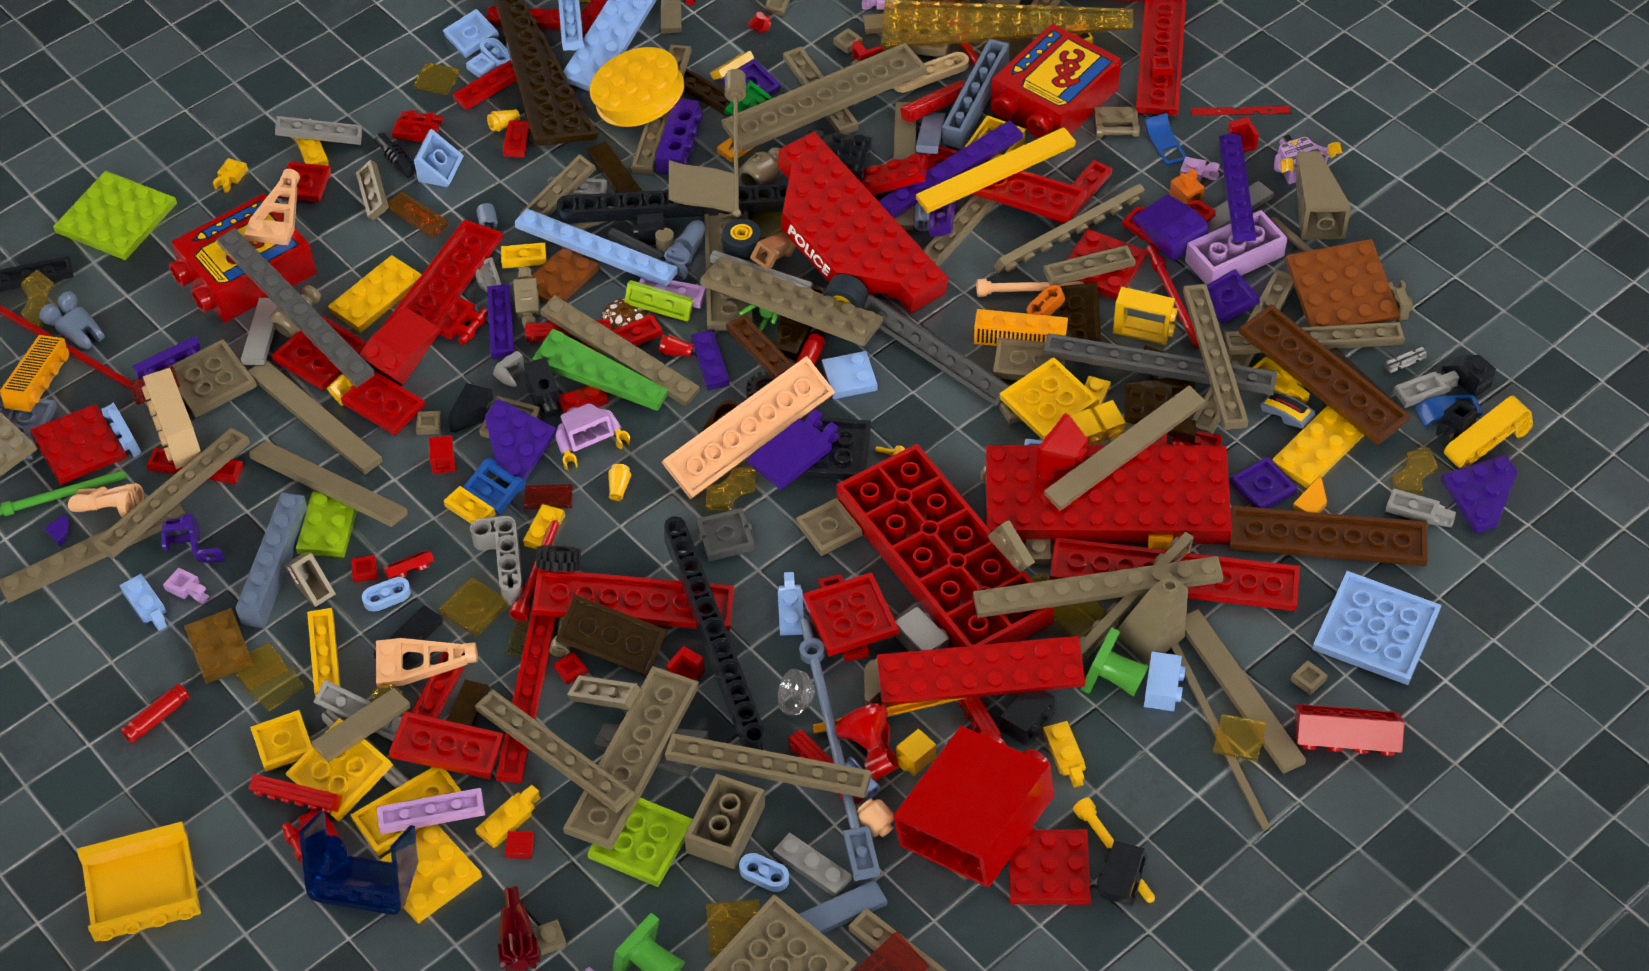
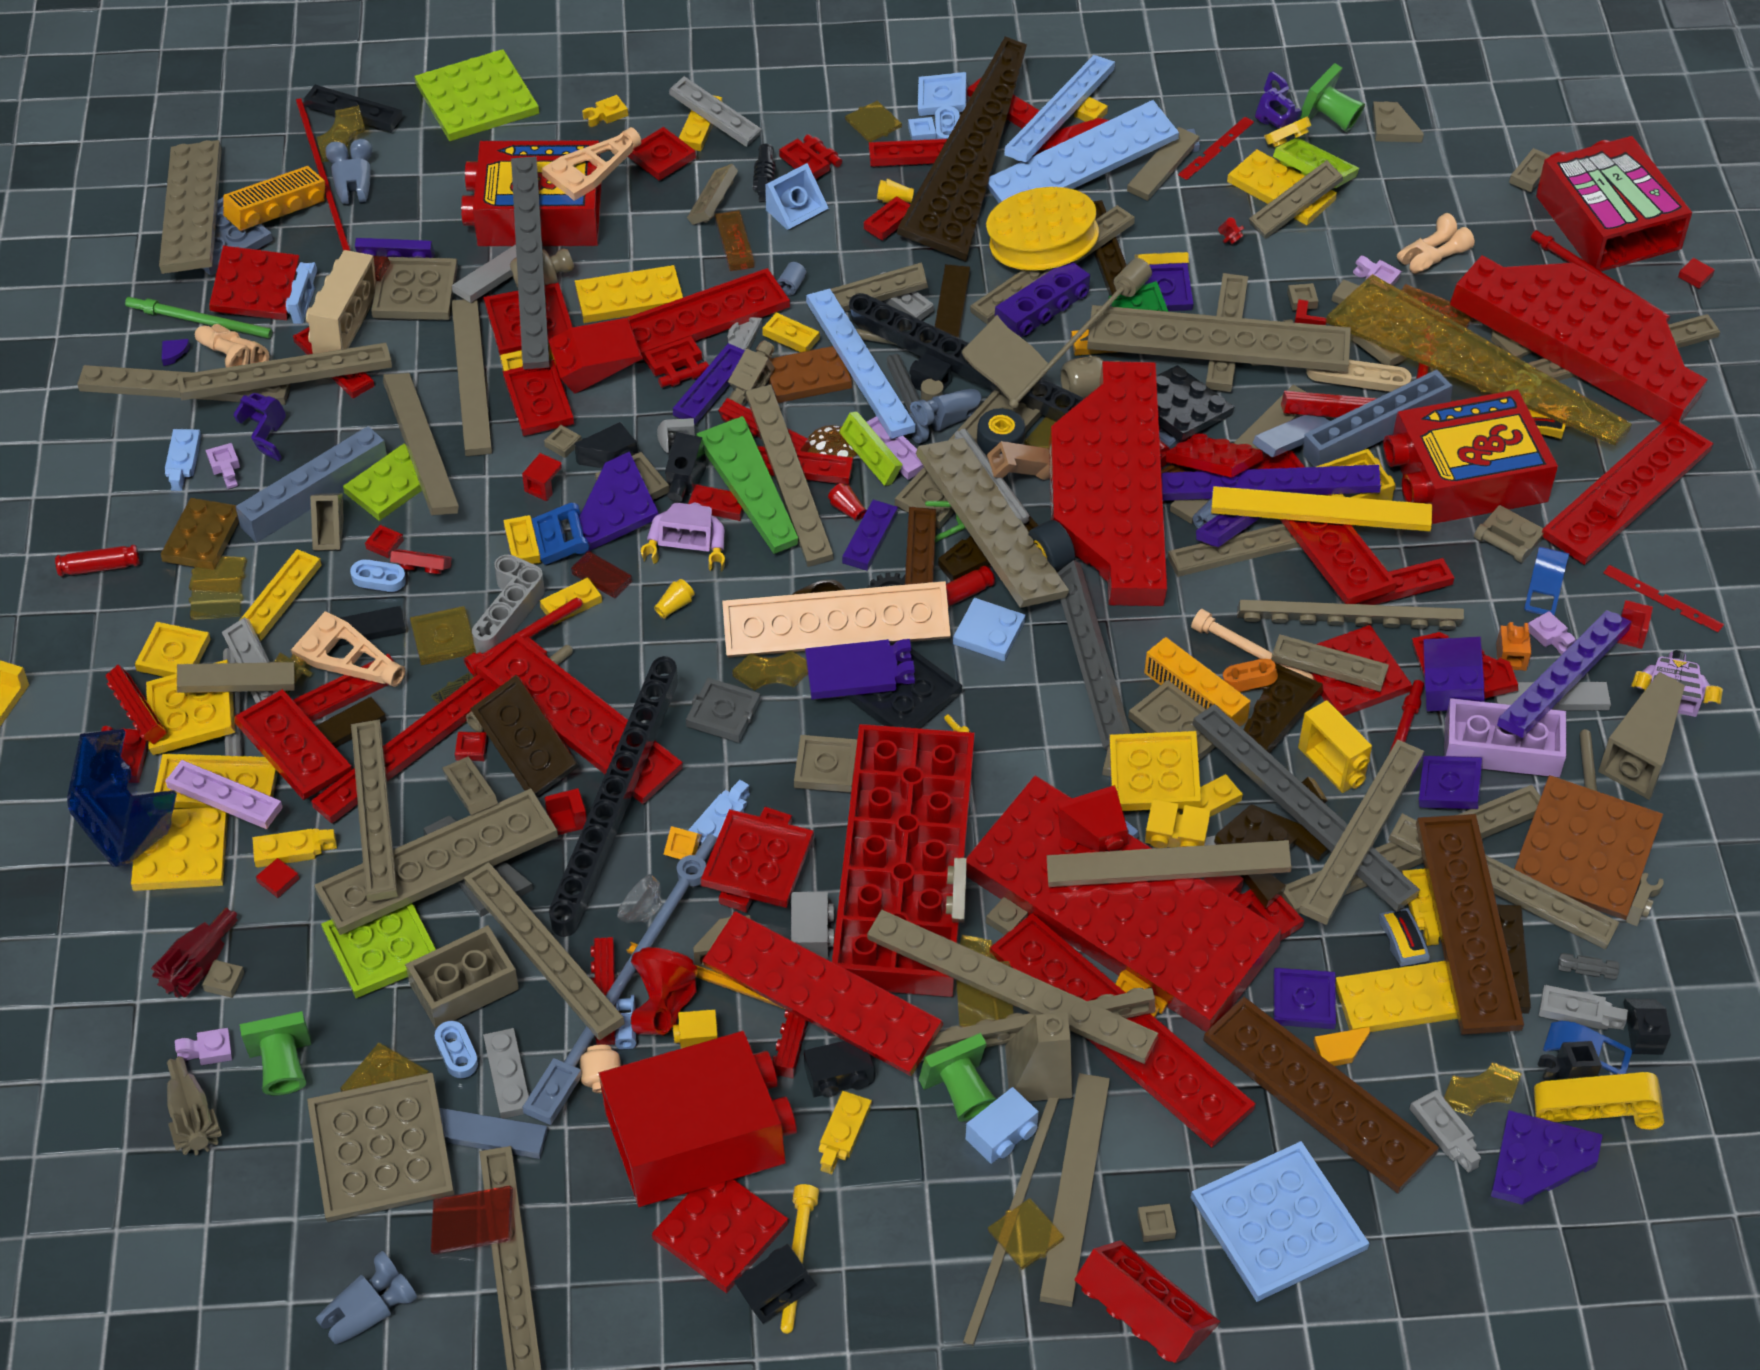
camera: 35 degrees right, 0 degrees up
black tyre [536,545,581,572] -> none
none -> light orange plate [663,826,702,859]

